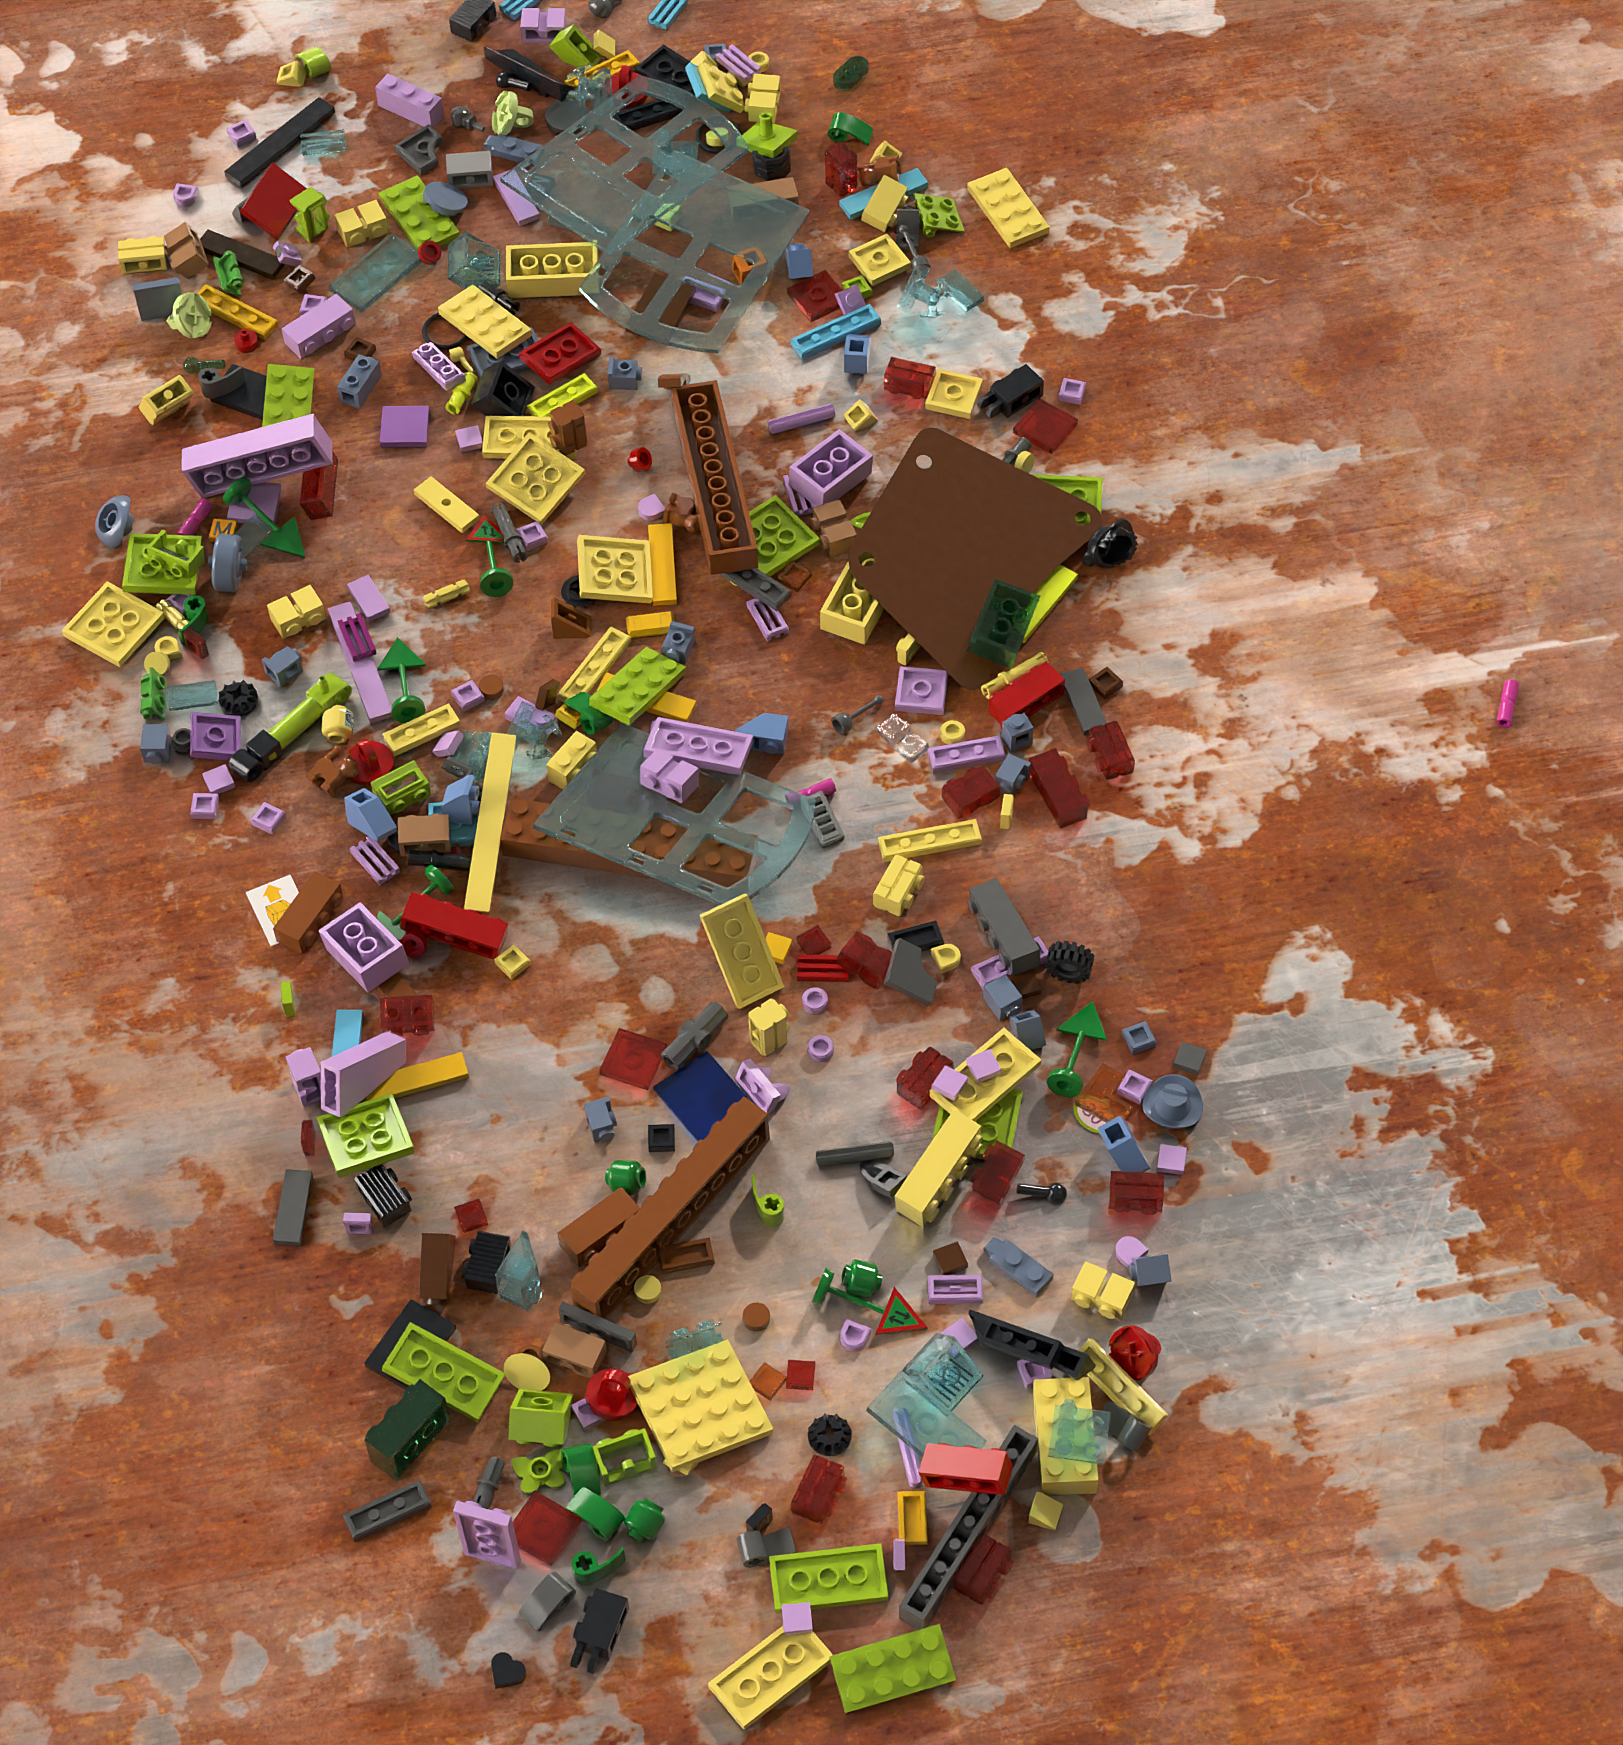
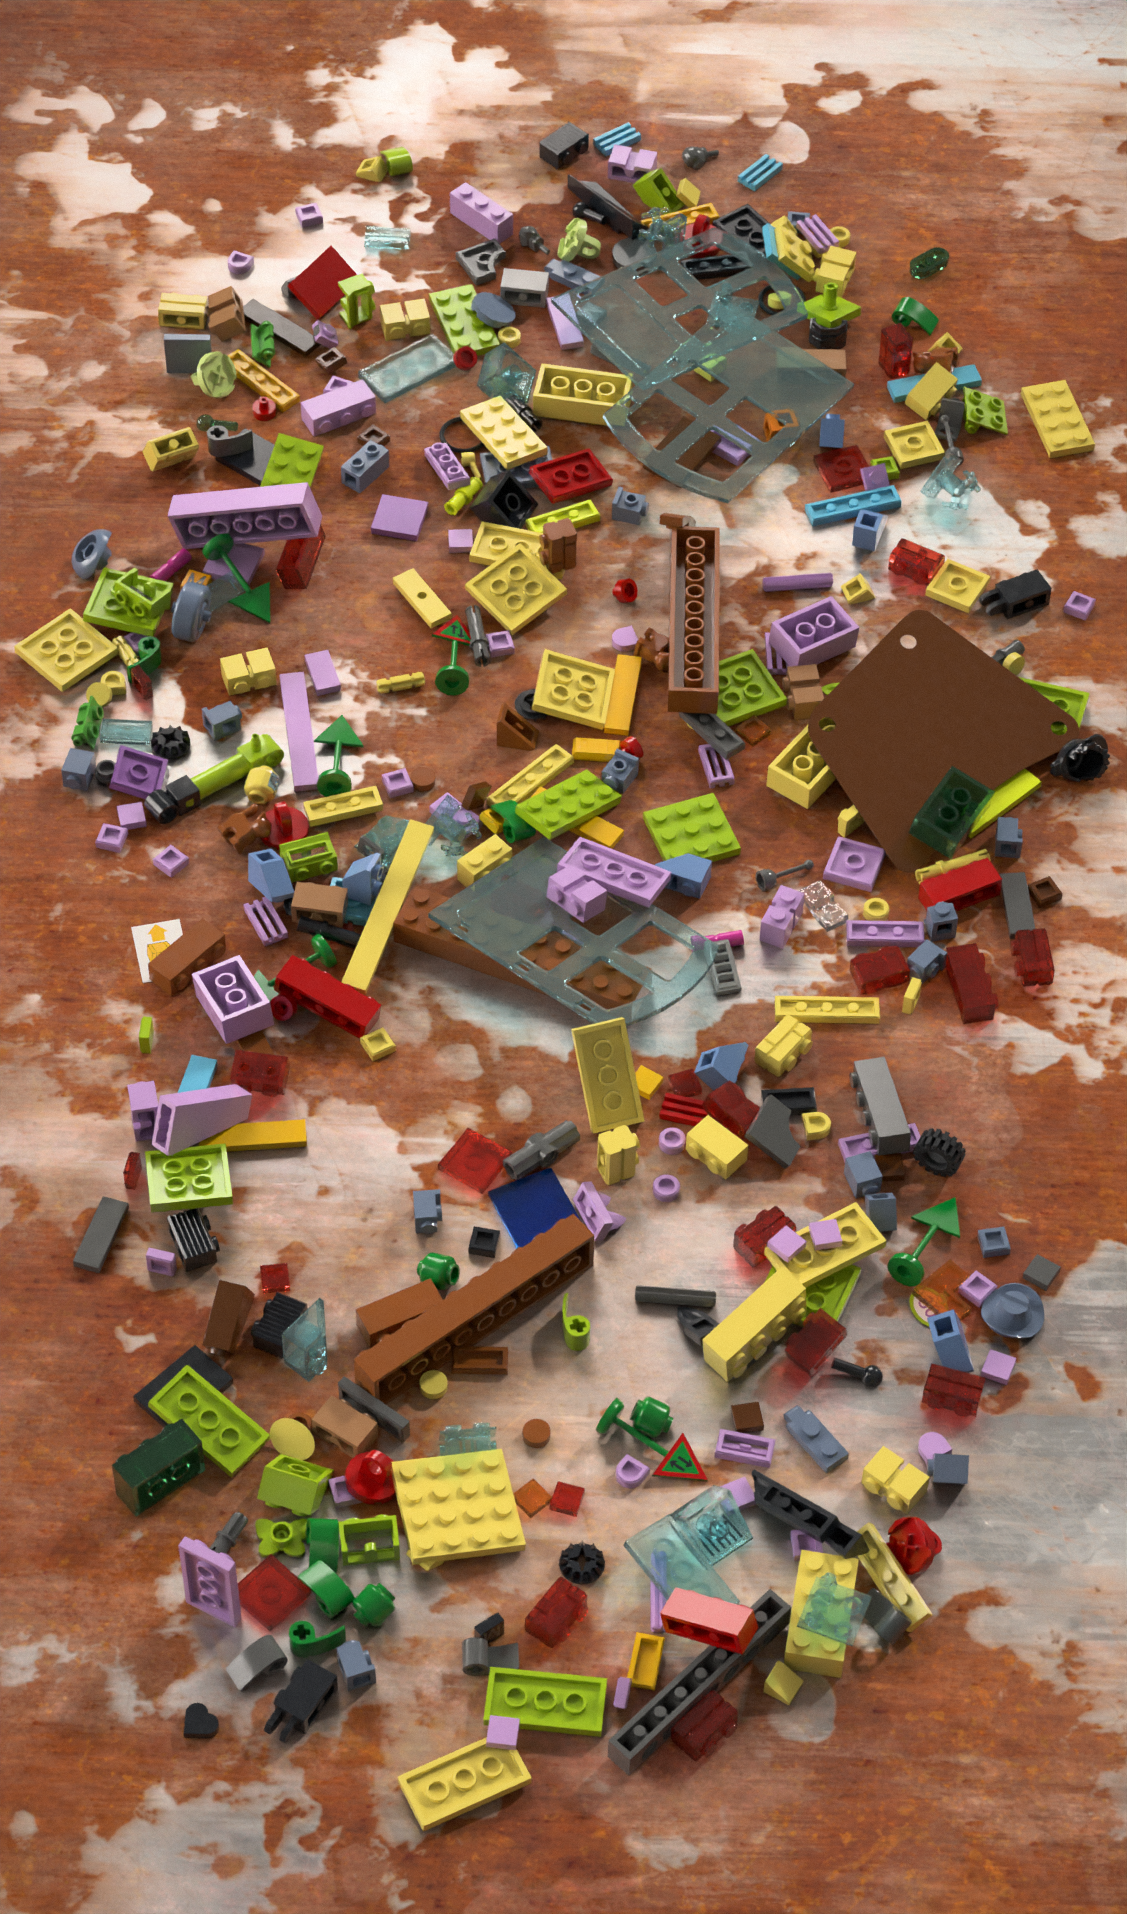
camera: 10 degrees right, 5 degrees down
black tile [224,97,335,187] -> none
magenta tile [338,613,377,662] -> none
dark grey tile [343,1480,432,1542] -> none
lavender tile [432,731,464,757] -> none
lime plate [829,1624,956,1713] -> none
clear light blue tile [938,269,984,312] -> none
clear red tile [1013,398,1078,454] -> none
none -> sand blue brick [337,1640,376,1691]
none -> light yellow tile [498,327,521,348]
none -> red tile [620,736,644,759]
none -> lime plate [643,793,741,862]
none -> light yellow brick [686,1115,748,1180]
none -> medium blue slope [694,1042,749,1092]
none -> lavender piece [759,885,805,949]
none -> sand blue brick [995,817,1023,858]

